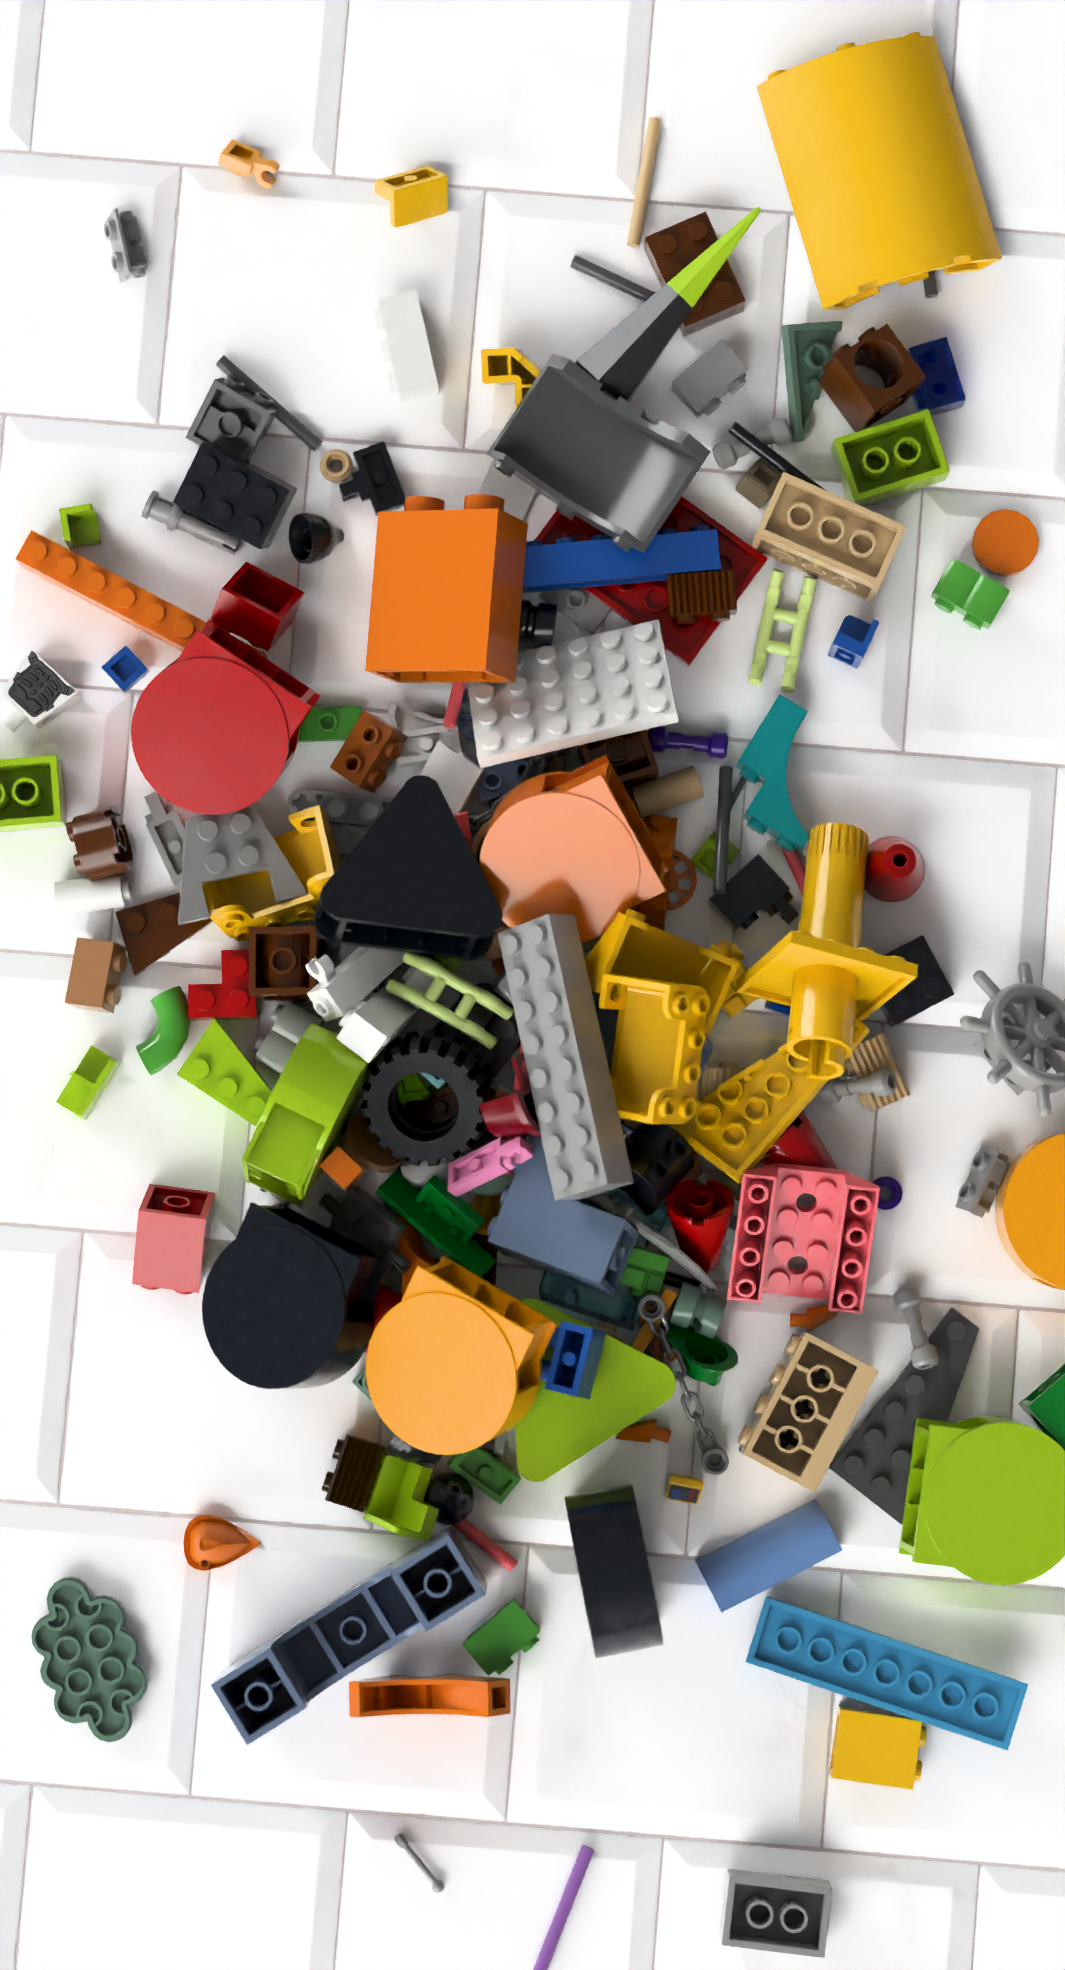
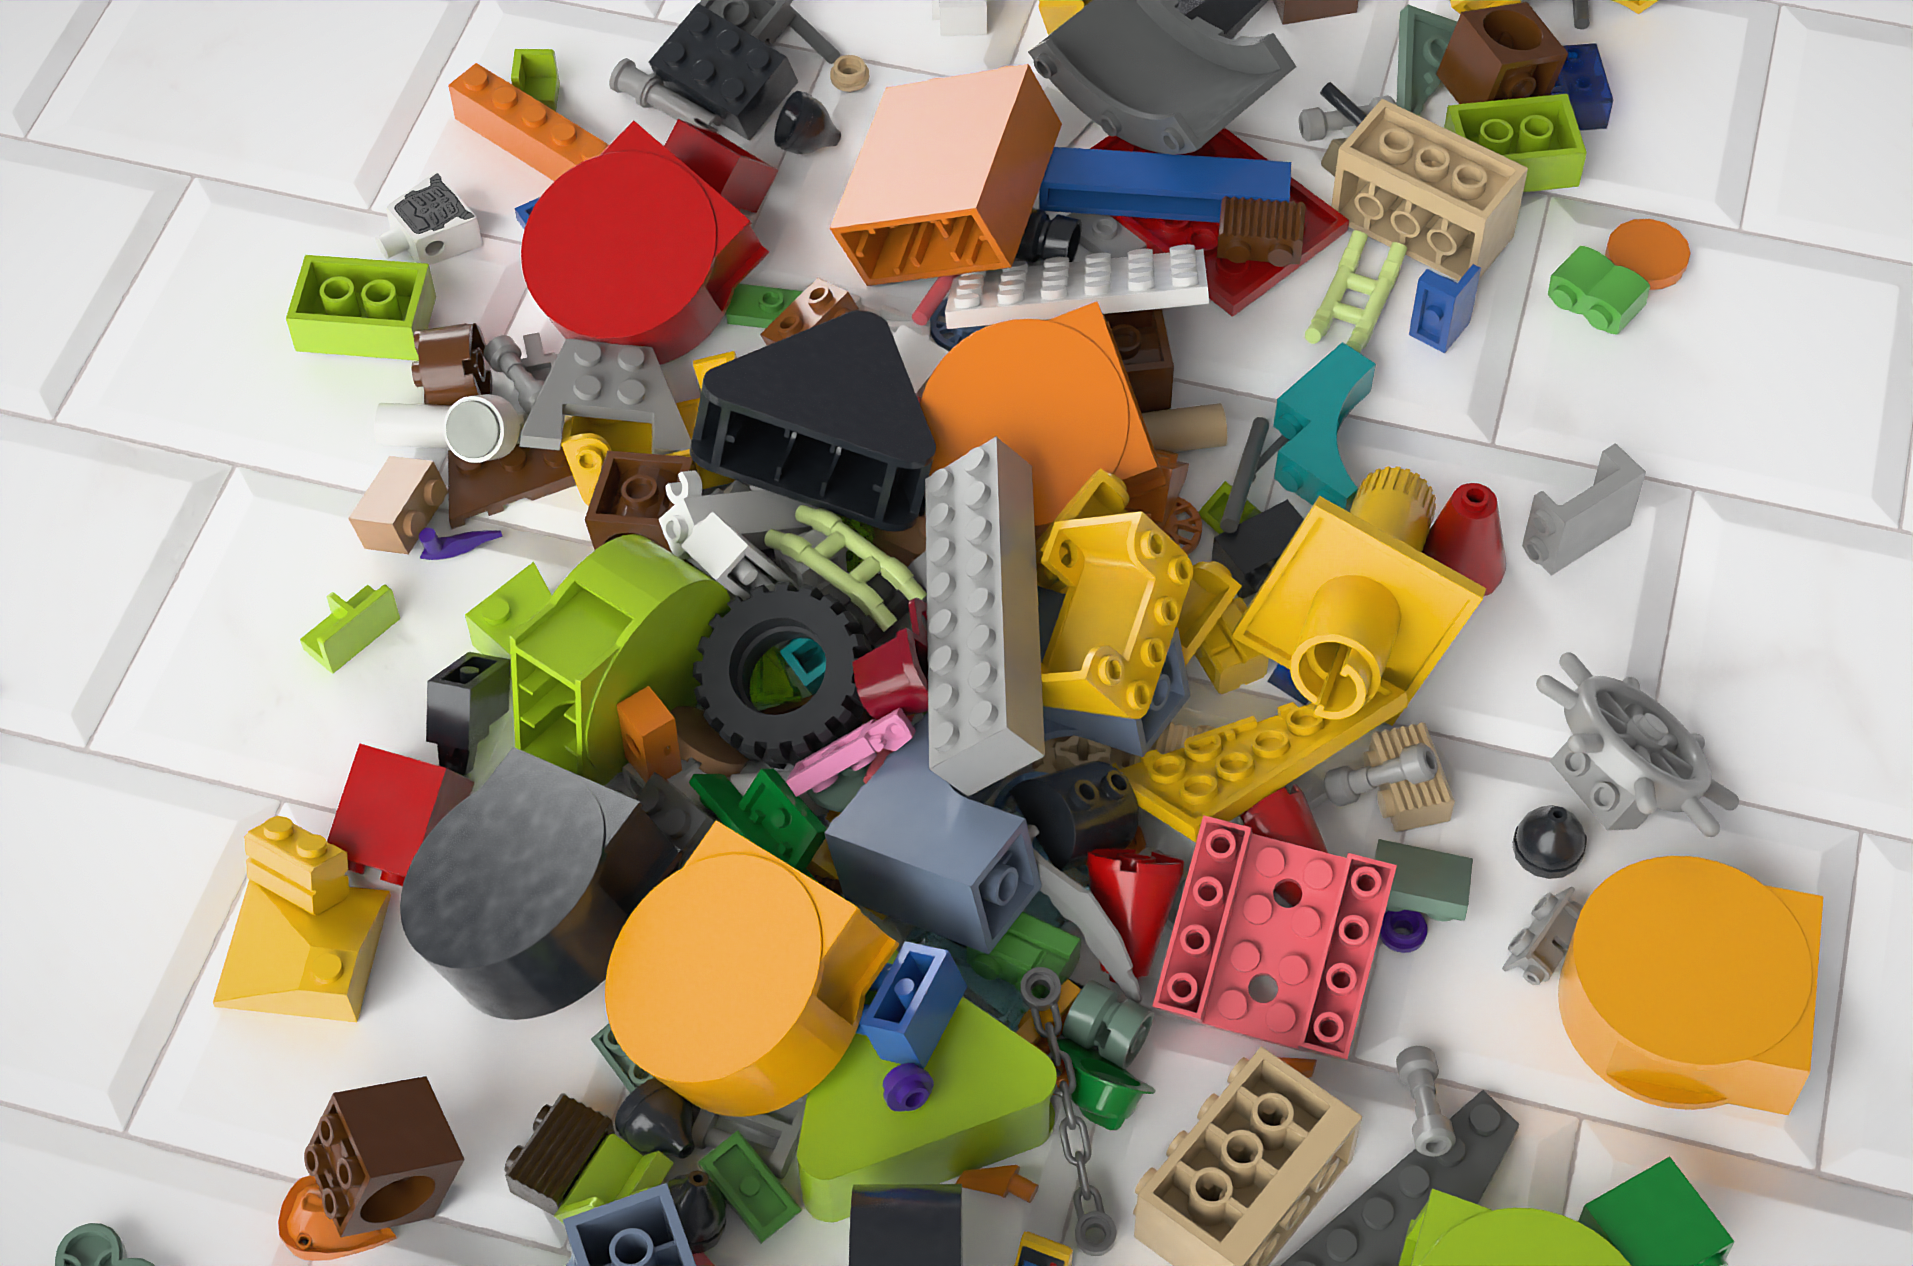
camera: 10 degrees right, 30 degrees down
bright green cylinder [136,986,190,1075] -> none
red brick [188,949,259,1021] -> none
black hinge [339,441,405,516] -> none
dark purple piece [648,726,728,759] -> none
light grey brick [671,339,748,419] -> none
black brick [880,935,954,1028] -> none
none -> yellow slope [213,879,391,1023]
none -> yellow brick [244,815,349,915]
none -> reddish brown brick [304,1076,465,1238]
none -> dark purple bar [419,528,503,560]
none -> black hinge [426,652,511,776]
none -> piece [444,394,528,463]
none -> light grey piece [484,335,545,416]
none -> dark purple plate [883,1063,934,1112]
none -> sand green tile [1374,839,1473,922]
none -> black helmet [1512,805,1587,879]
none -> light grey panel [1522,443,1646,576]

